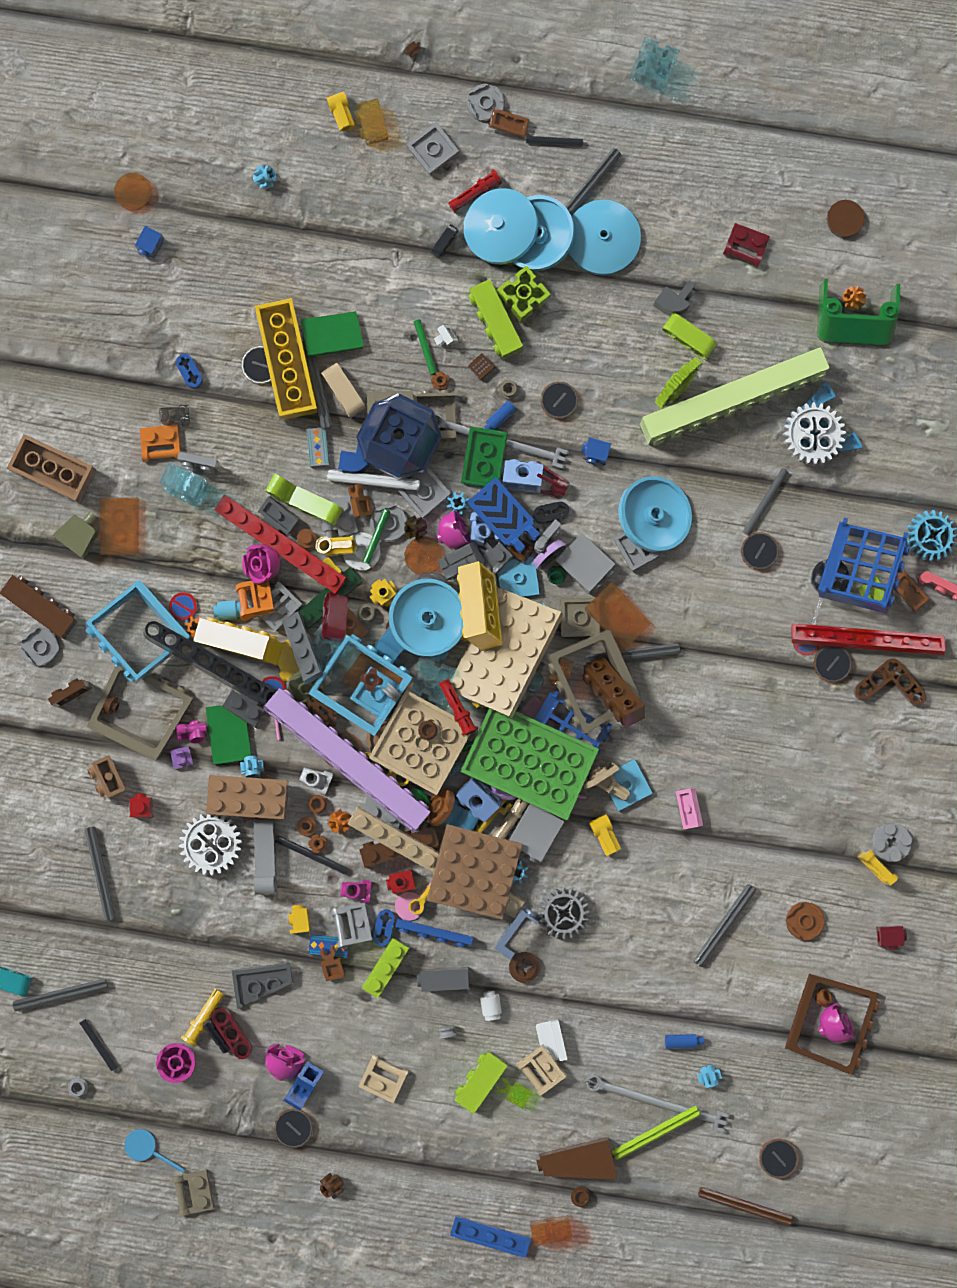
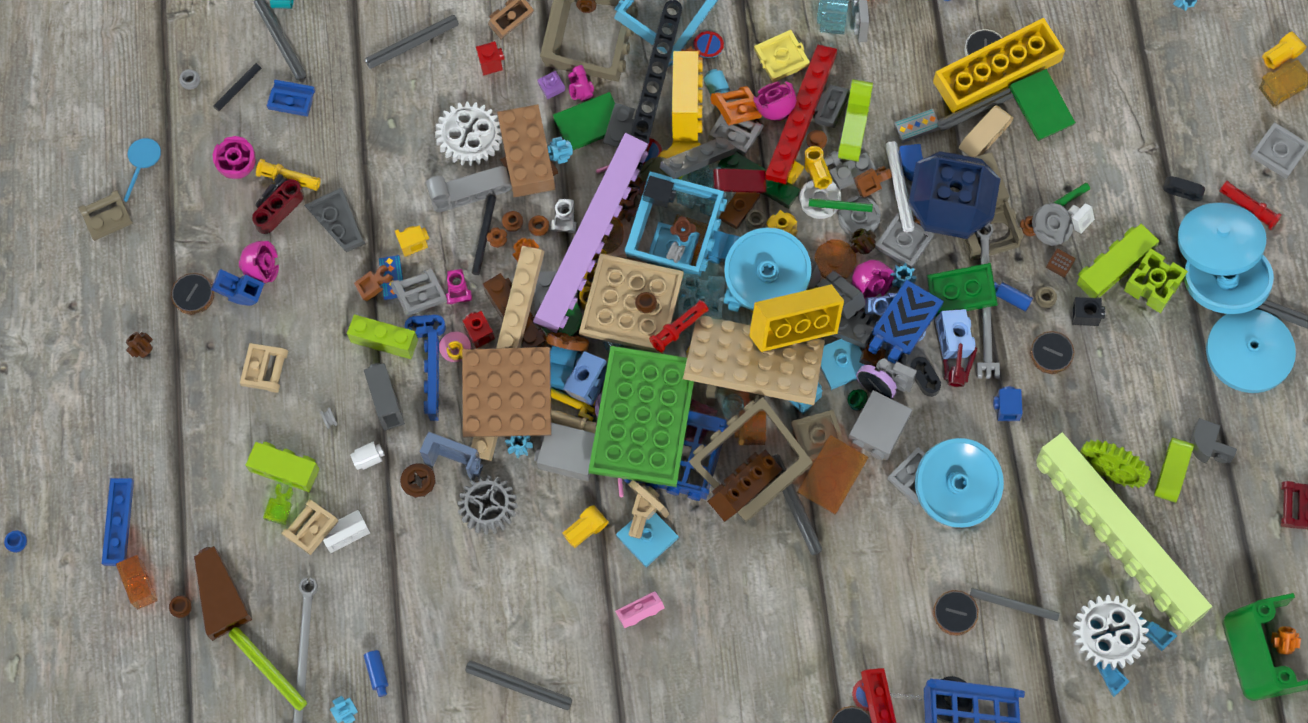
camera: 80 degrees right, 15 degrees down
none -> blue plate [267,80,316,117]
none -> black brick [643,175,677,208]
none -> light yellow plate [754,30,810,83]
none -> light grey tile [1032,203,1073,246]
none -> black brick [1072,297,1105,326]

